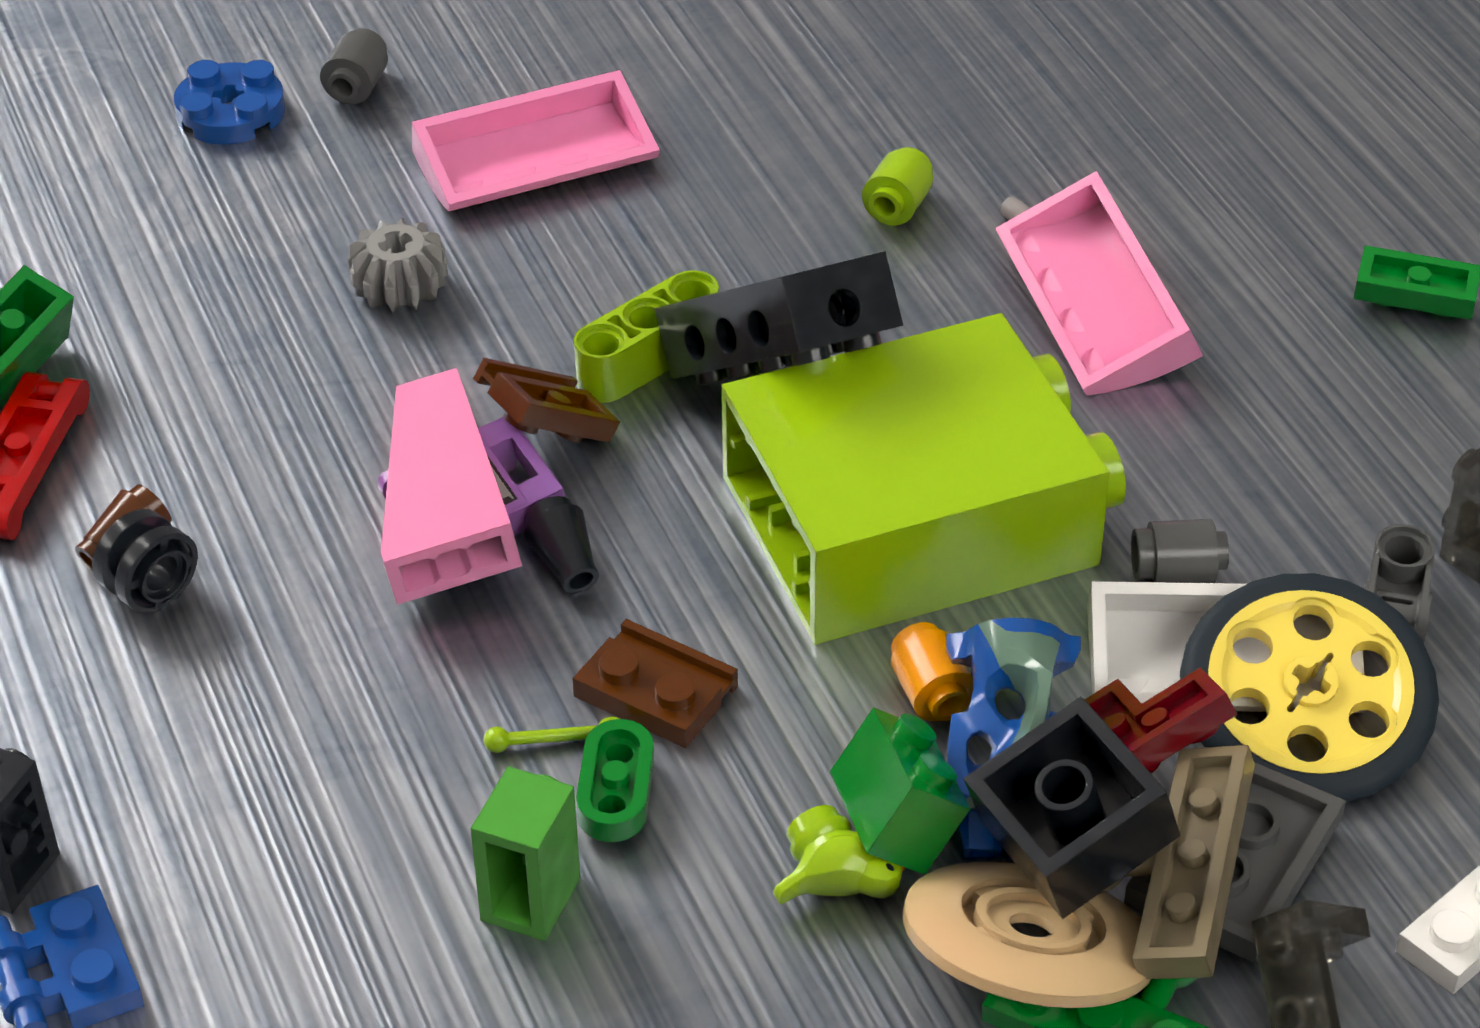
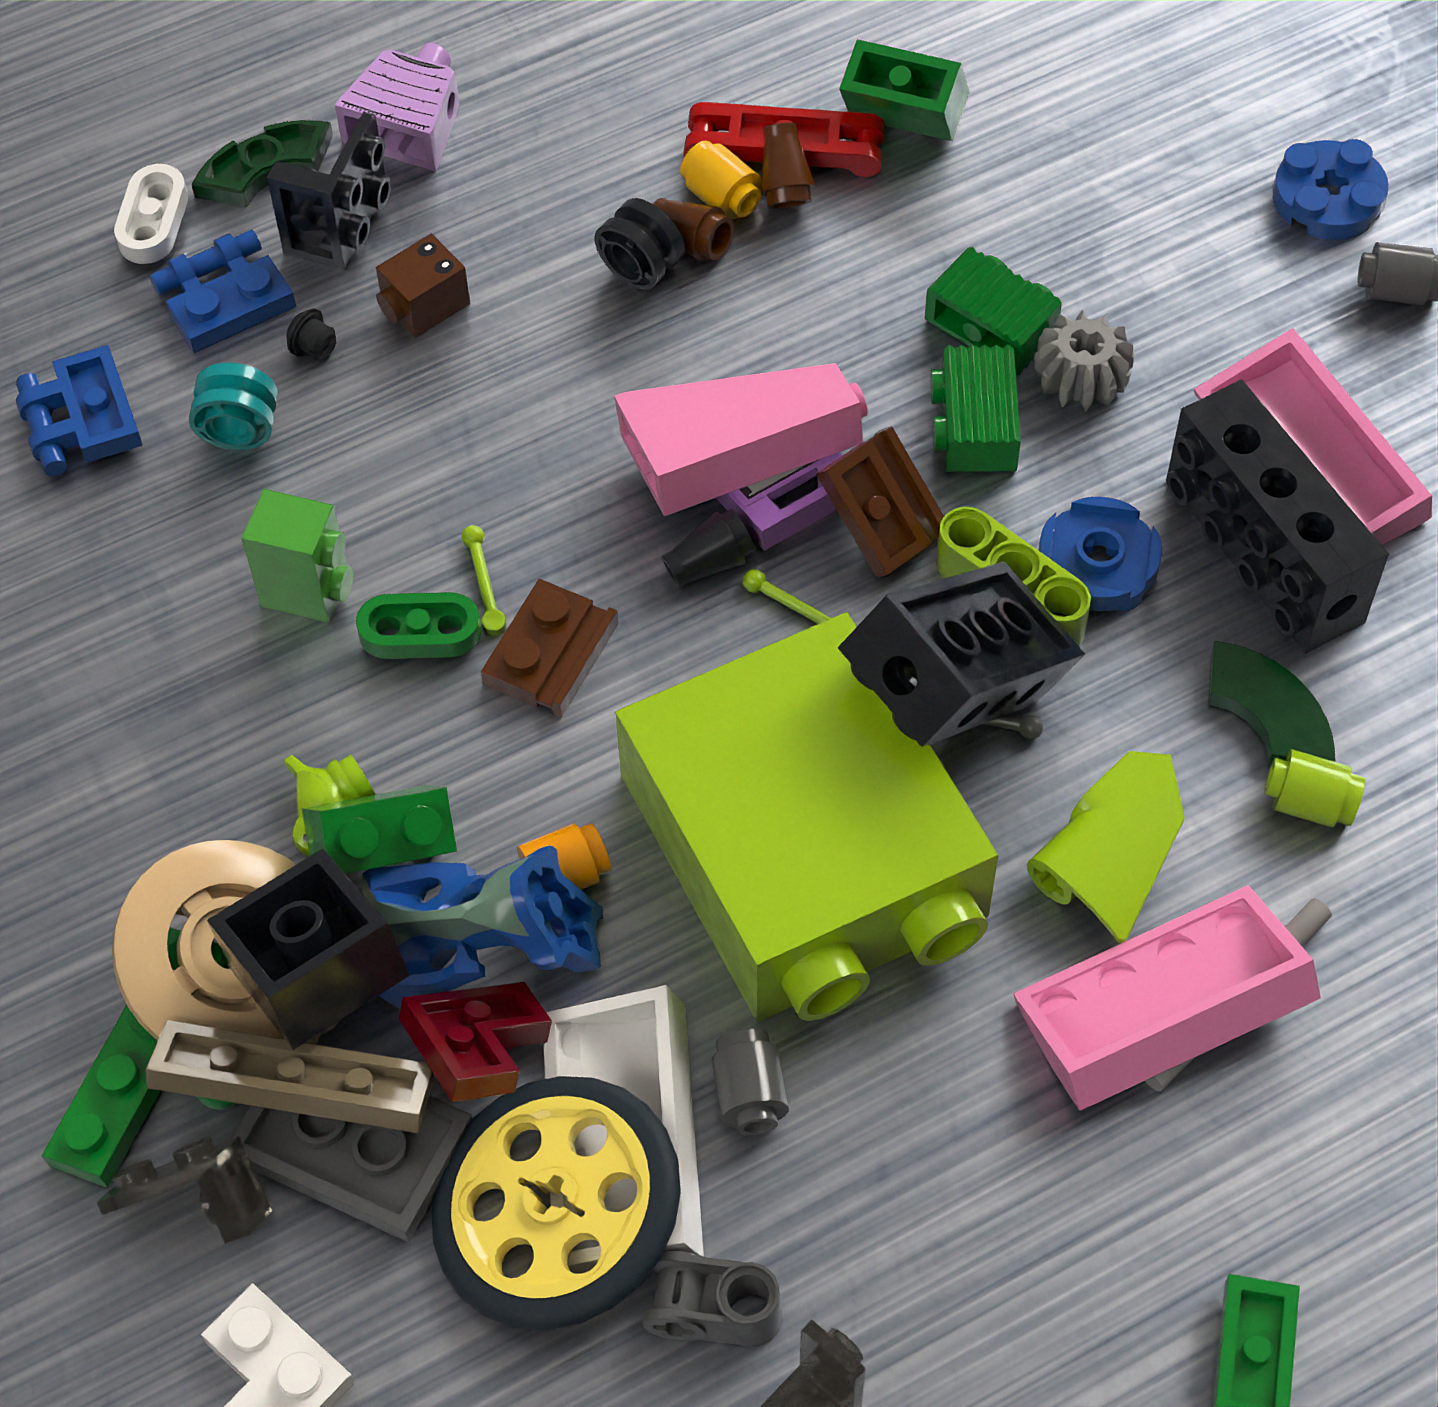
camera: 85 degrees right, 15 degrees up
none -> teal wheel [189,362,278,450]
none -> black piece [286,308,336,360]
none -> reddish brown brick [376,233,470,338]
none -> yellow brick [680,141,762,220]
none -> lime hinge [743,569,831,624]
none -> reddish brown cone [761,123,816,209]
none -> green brick [924,247,1062,375]
none -> green brick [930,344,1021,472]
none -> lime panel [1027,751,1185,944]
none -> blue plate [1038,497,1162,611]
none -> black brick [1166,379,1389,654]
none -> dark green tile [1208,640,1335,766]

